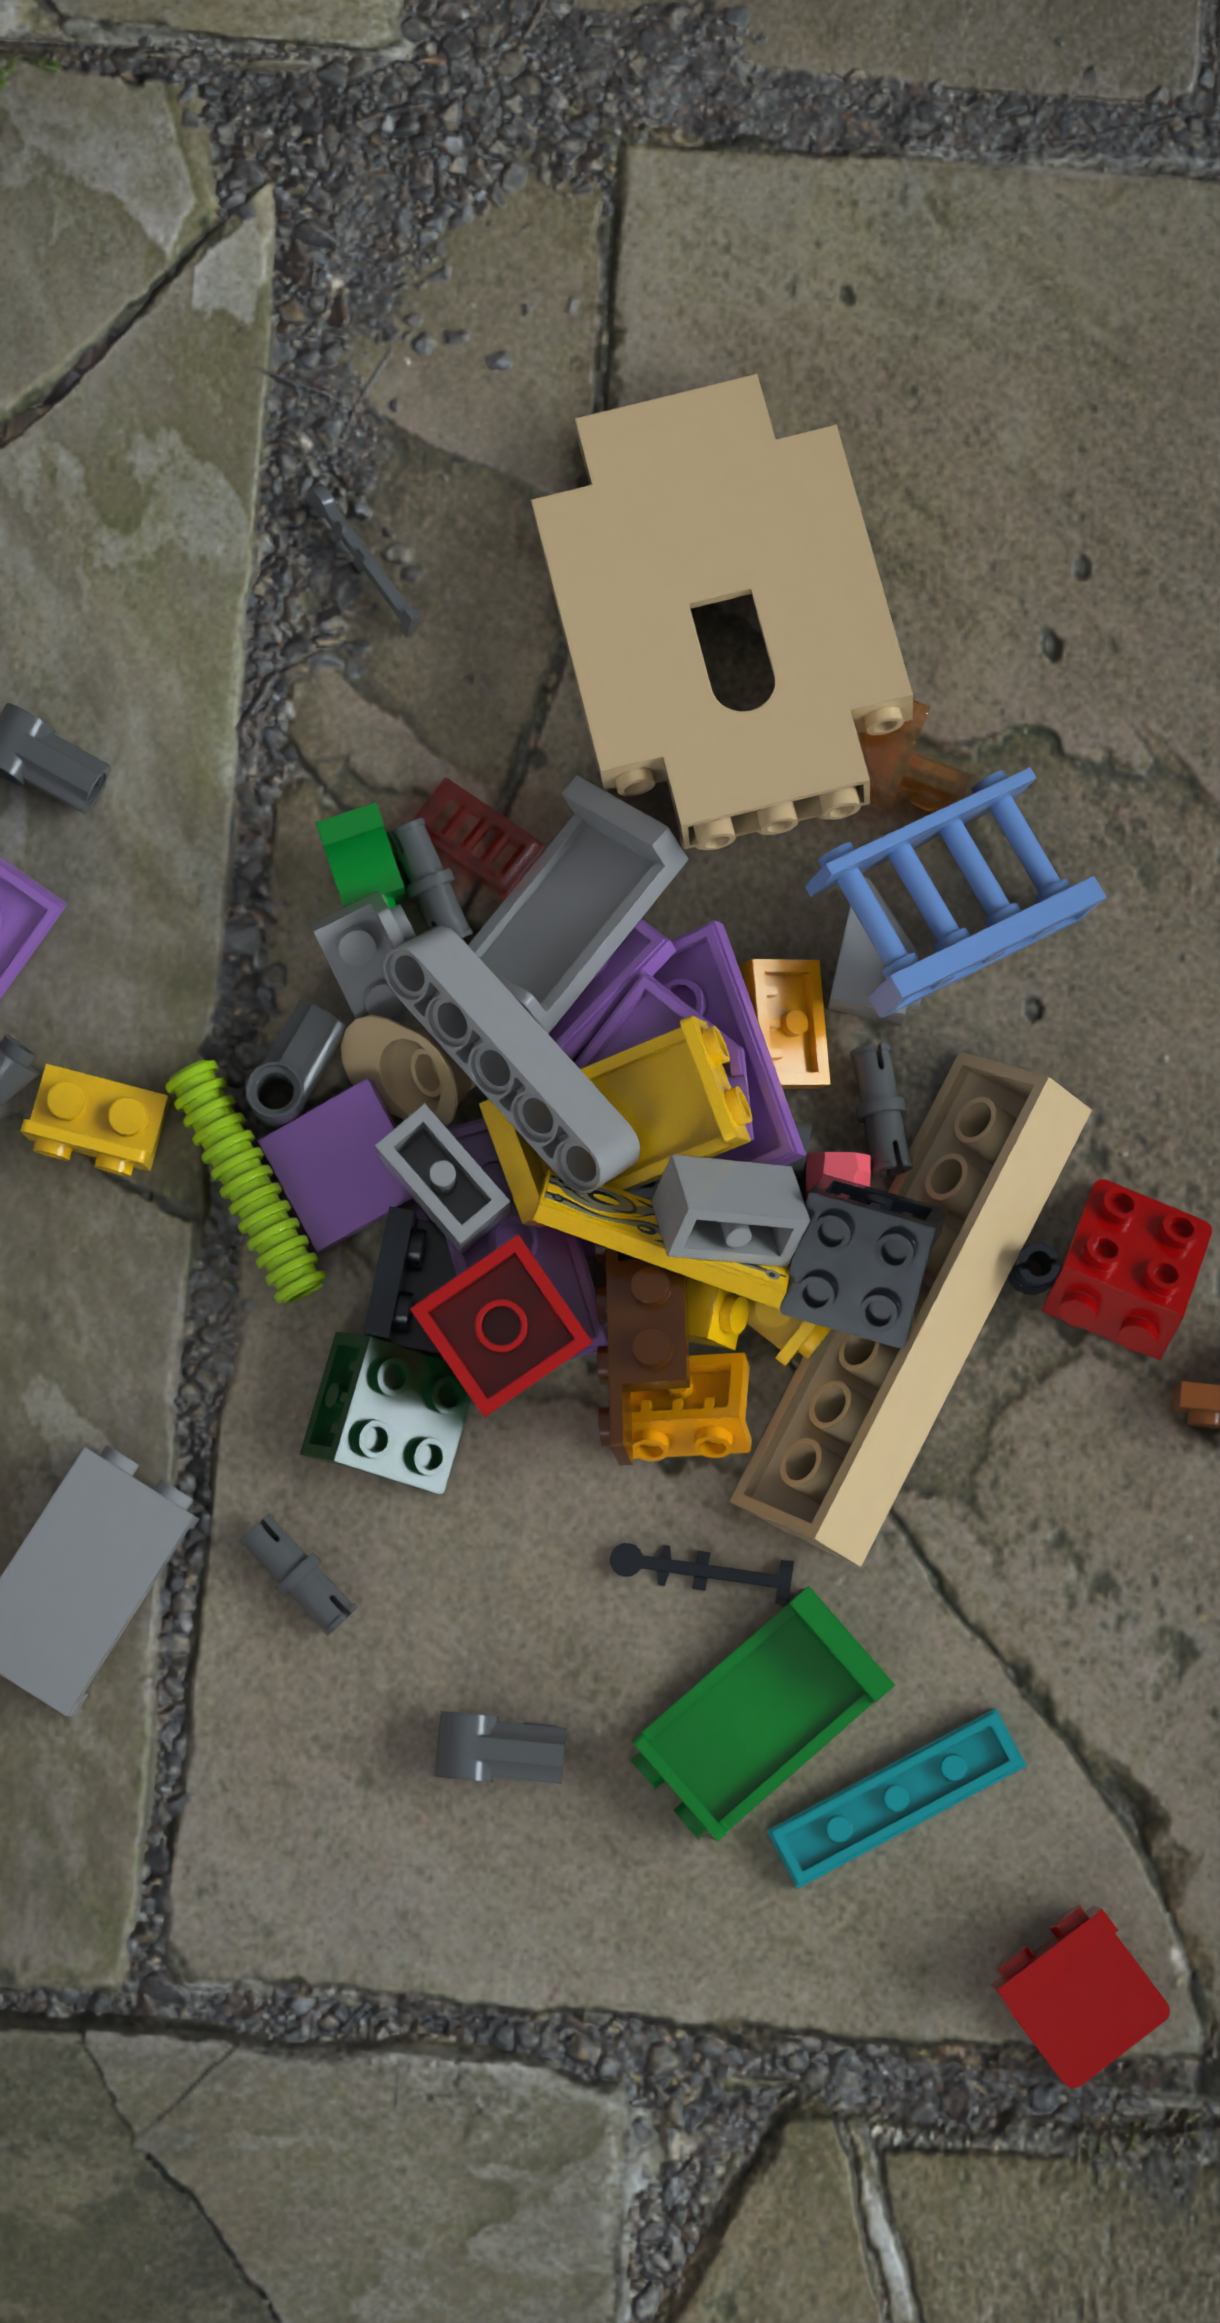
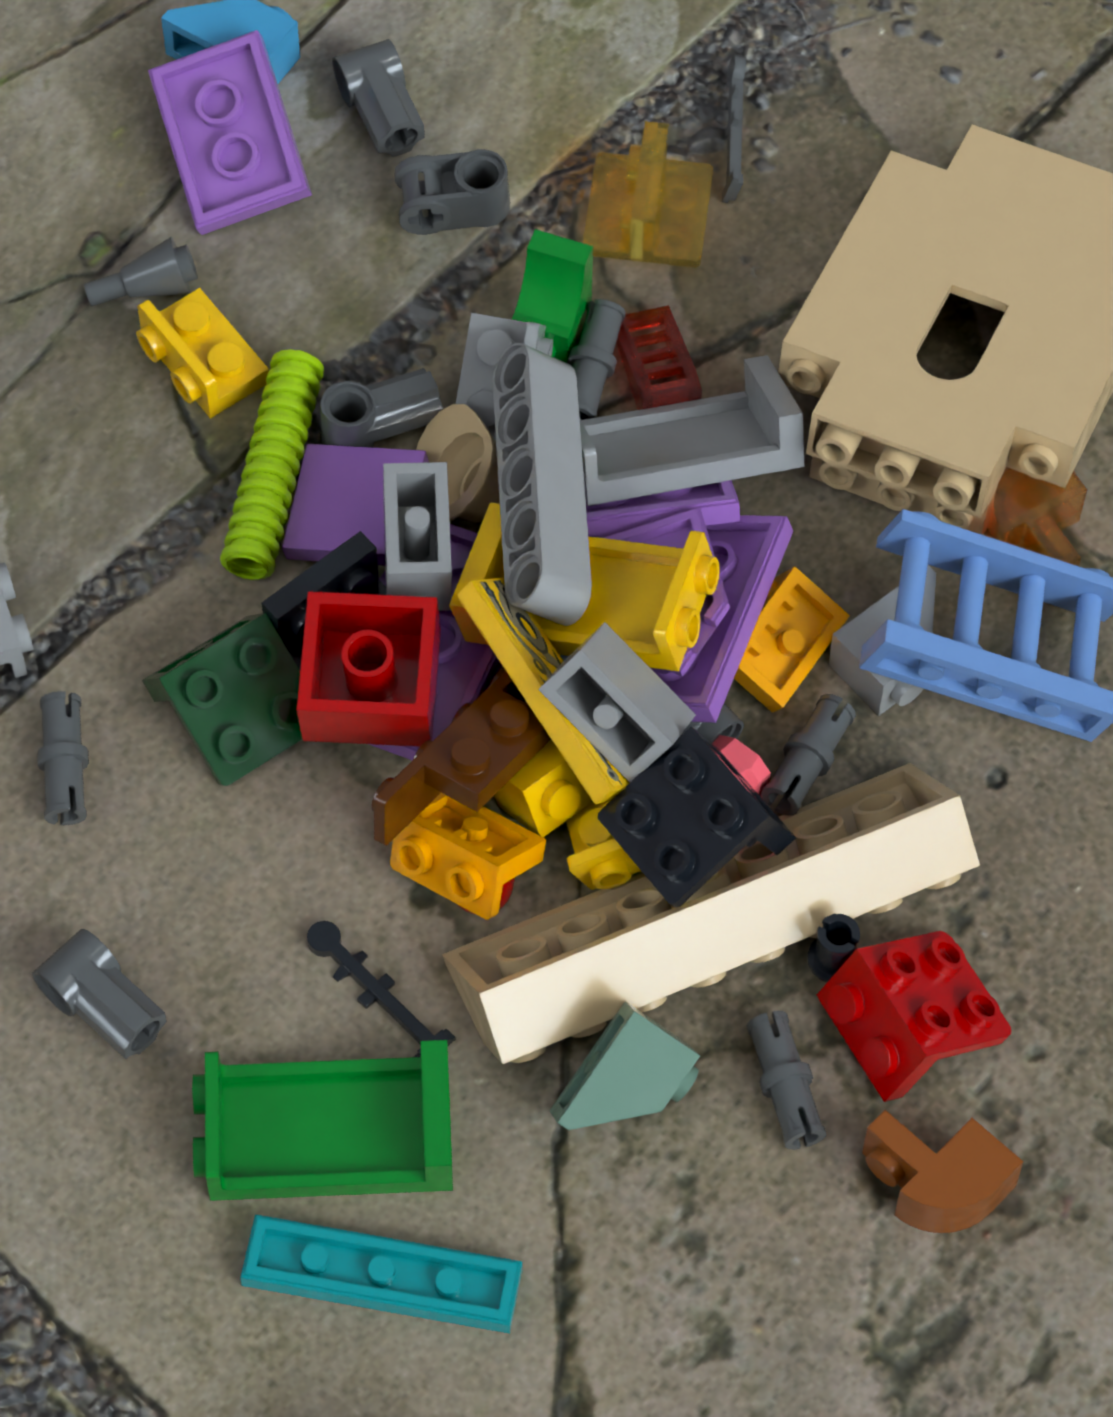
camera: 35 degrees right, 20 degrees down
none -> dark grey piece [394,149,511,235]
none -> sand green slope [550,1001,700,1130]
none -> clear yellow bracket [583,121,713,268]
none -> dark grey pin [746,1011,826,1150]

